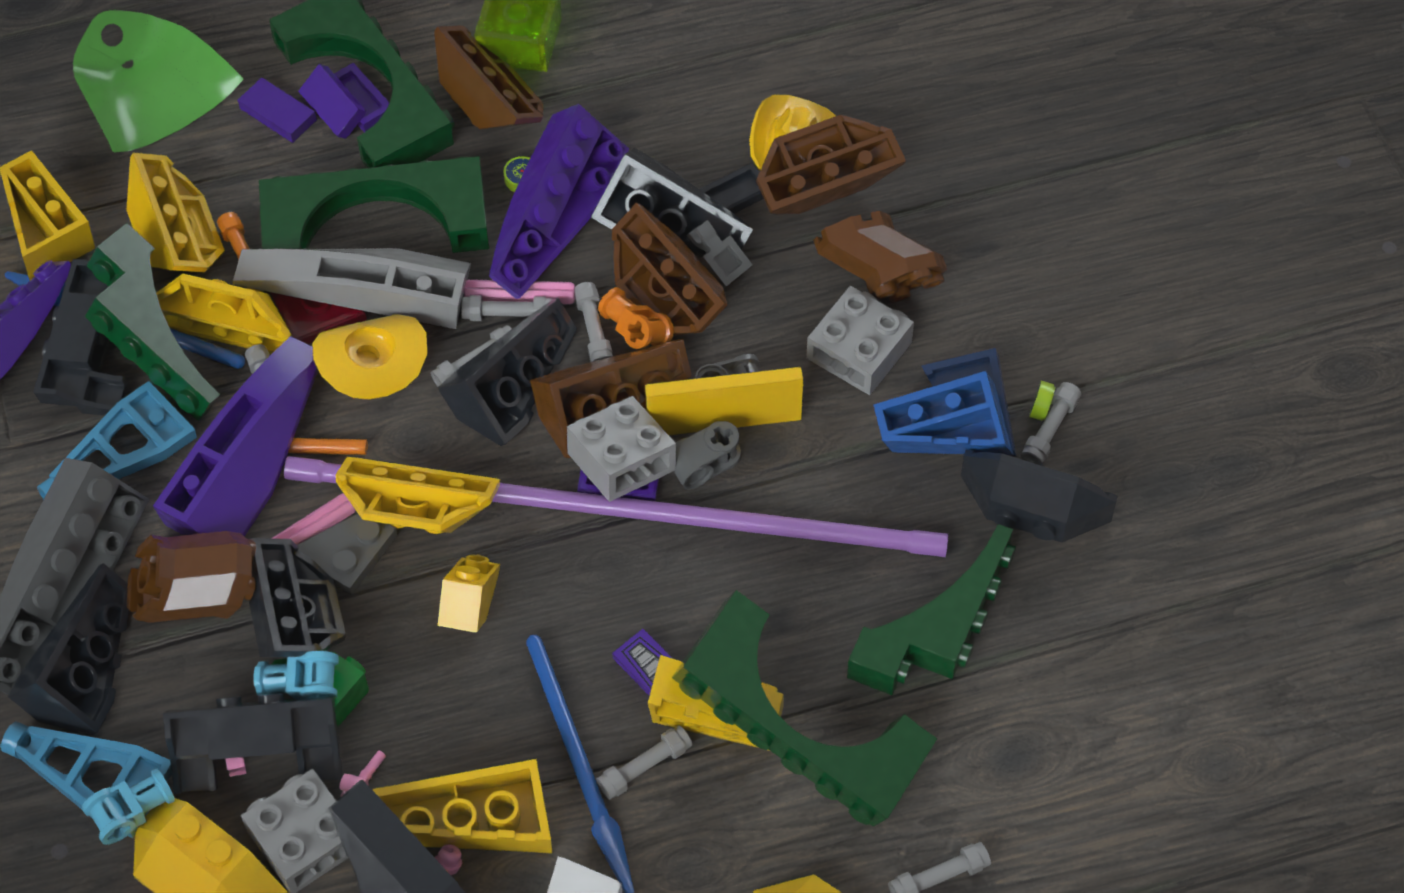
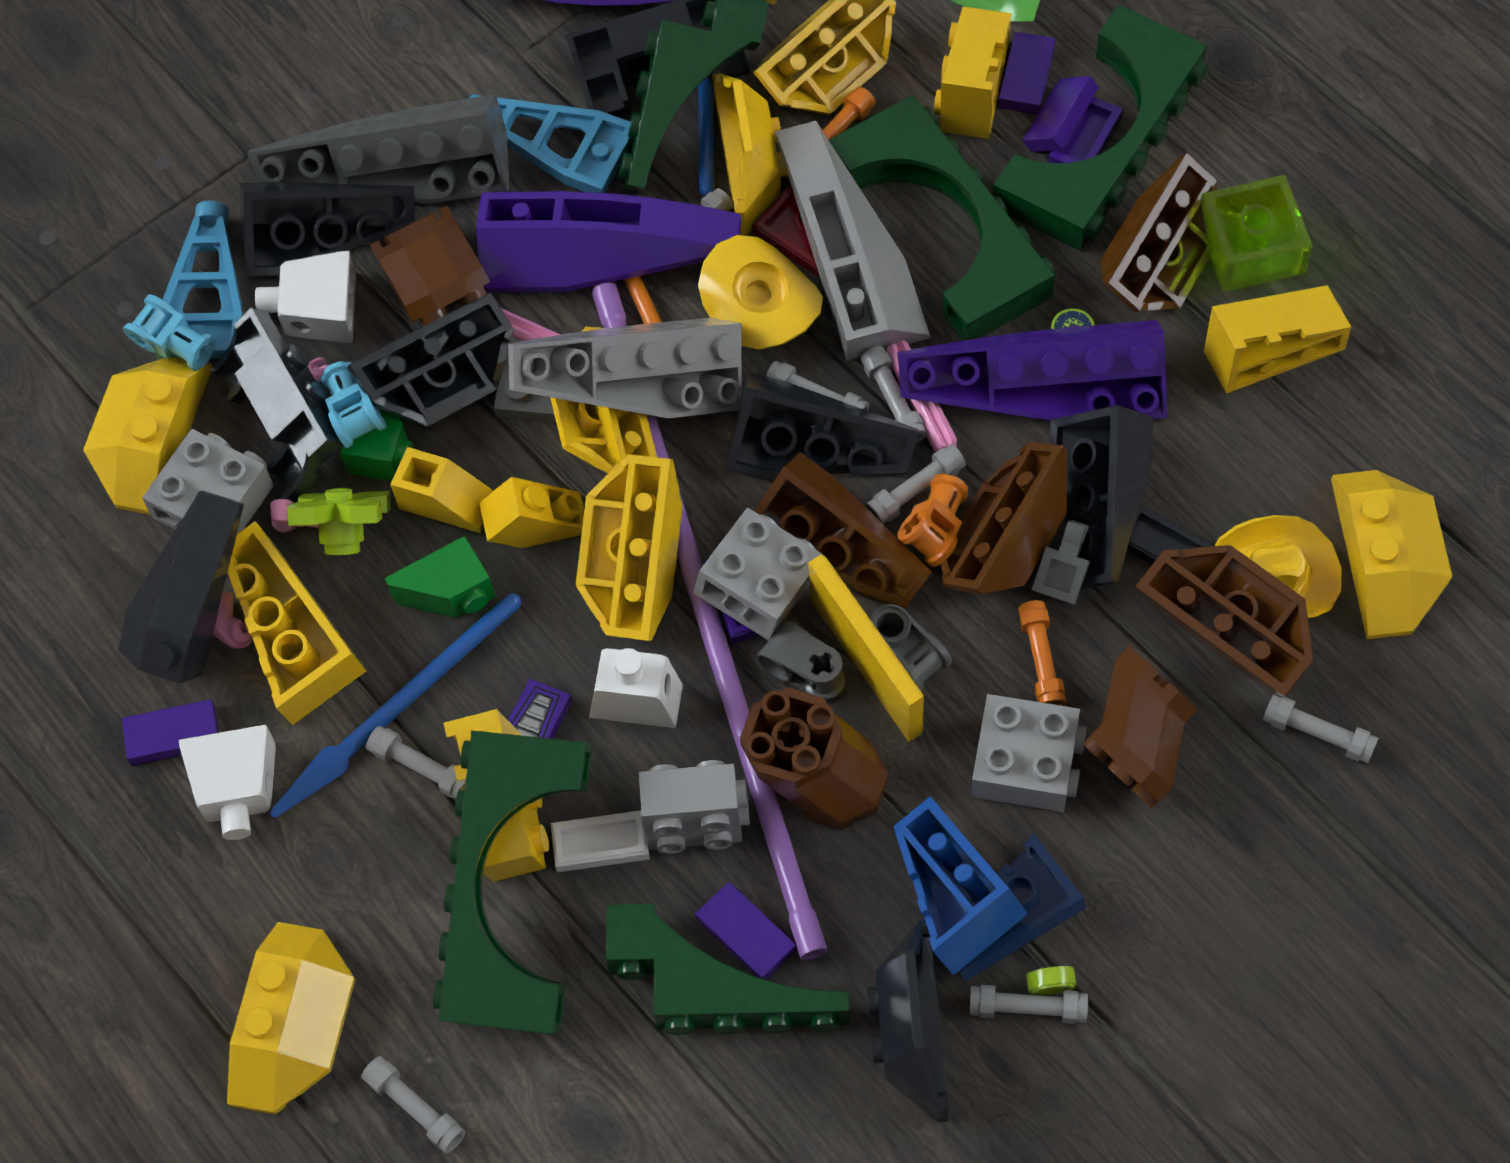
camera: 70 degrees right, 5 degrees up
none -> white torso [255,251,356,343]
none -> lime plant [287,488,391,555]
none -> green slope [385,536,495,618]
none -> yellow slope [390,447,494,534]
none -> light grey wedge [508,318,742,418]
none -> white tile [551,810,650,872]
none -> yellow wedge [576,454,683,641]
none -> white torso [589,648,683,728]
none -> light grey brick [639,760,750,854]
none -> dark purple tile [695,882,796,980]
none -> reddish brown brick [740,688,888,830]
none -> yellow wedge [933,6,1012,139]
none -> orange bar [1018,600,1067,706]
none -> yellow wedge [1204,285,1351,394]
none -> light grey bar [1263,694,1379,763]
none -> yellow wedge [1331,470,1452,640]

